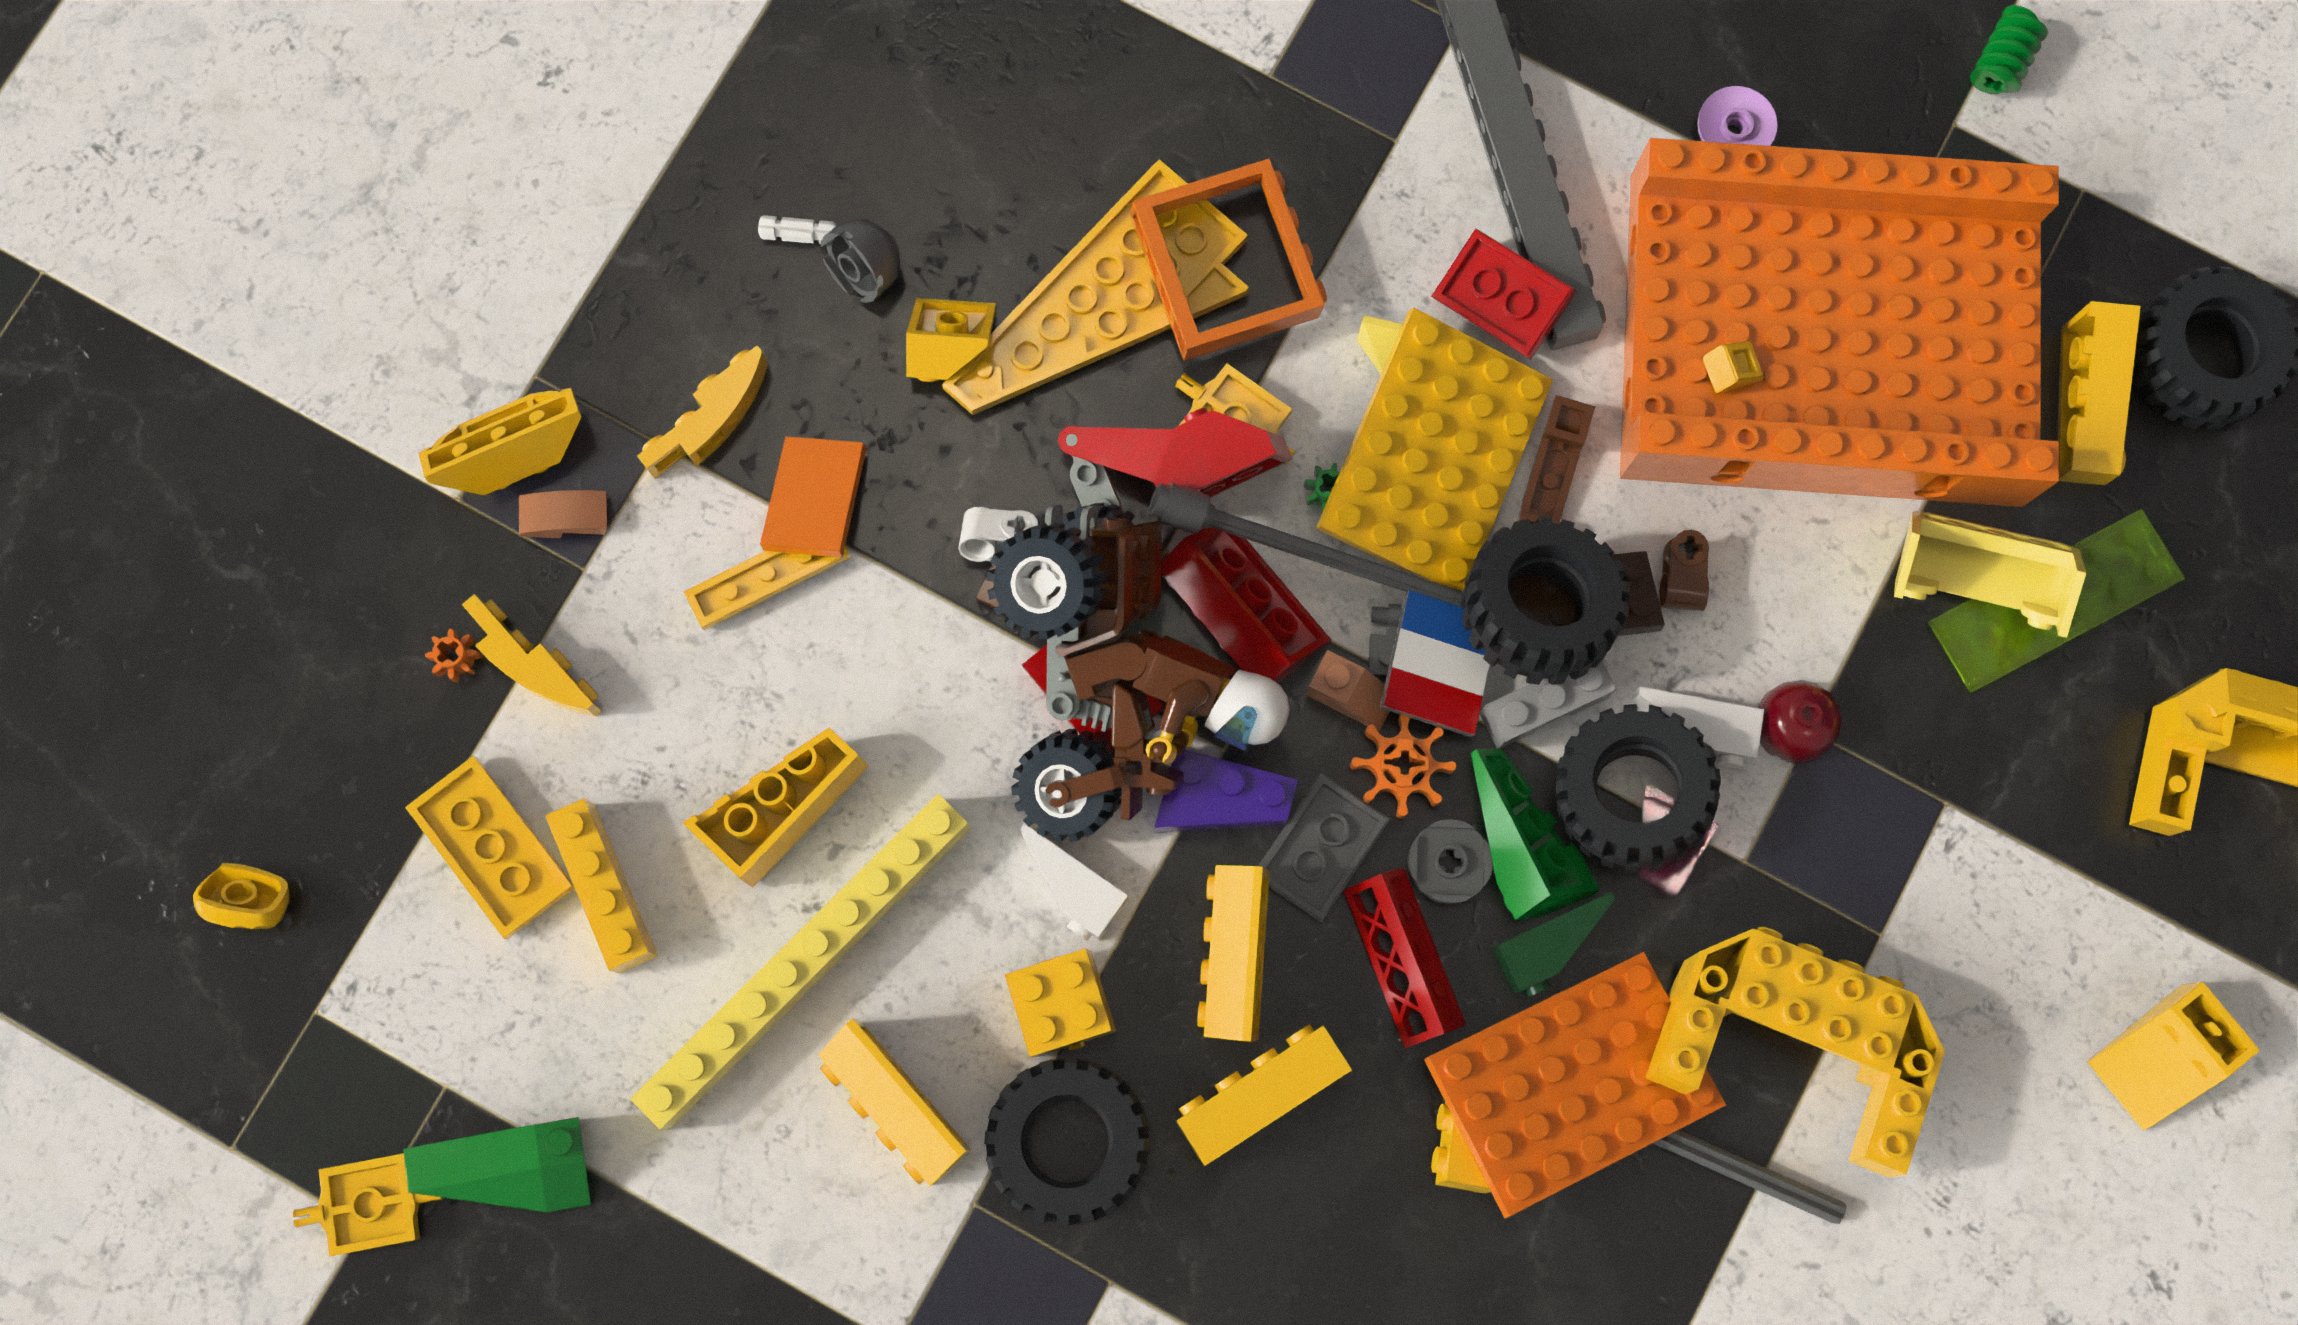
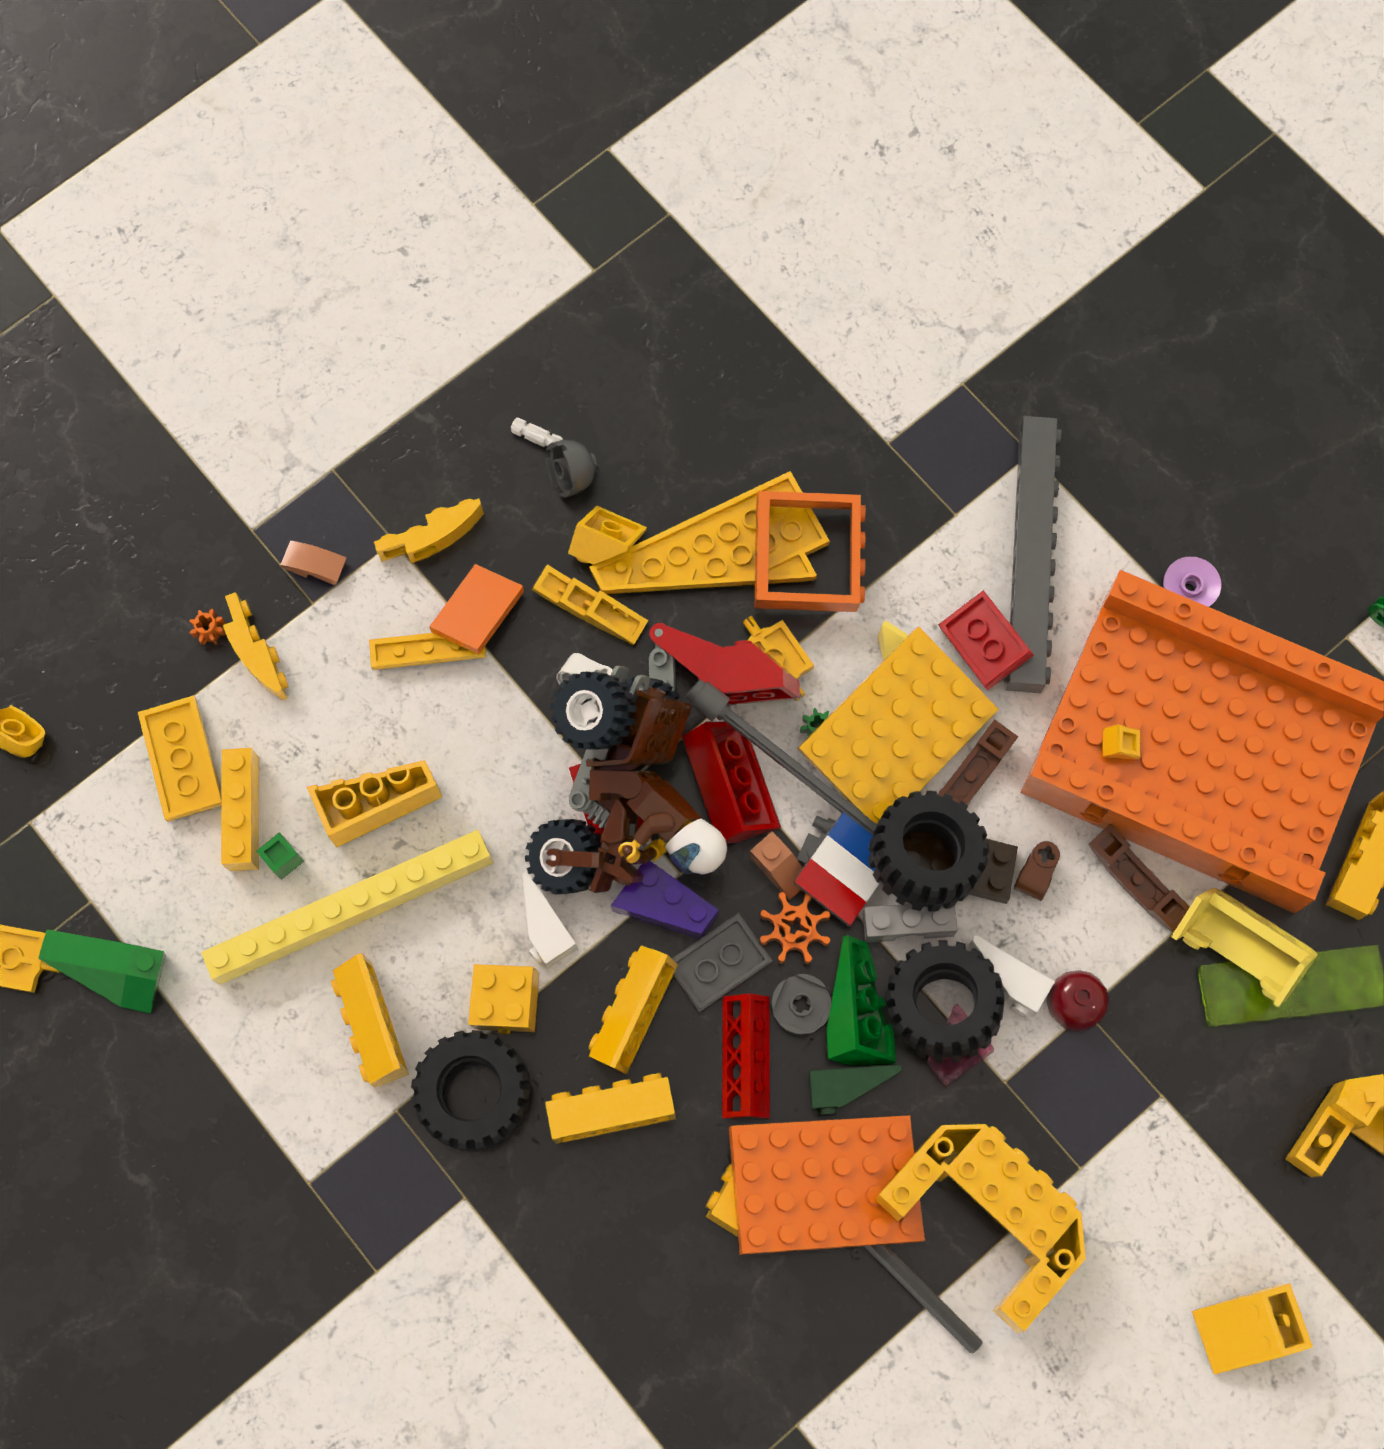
camera: 25 degrees right, 5 degrees down
yellow wedge [418,388,582,495] -> none
none -> green panel [256,832,304,879]
none -> yellow slope [531,564,648,645]
none -> reddish brown slope [1088,824,1190,932]

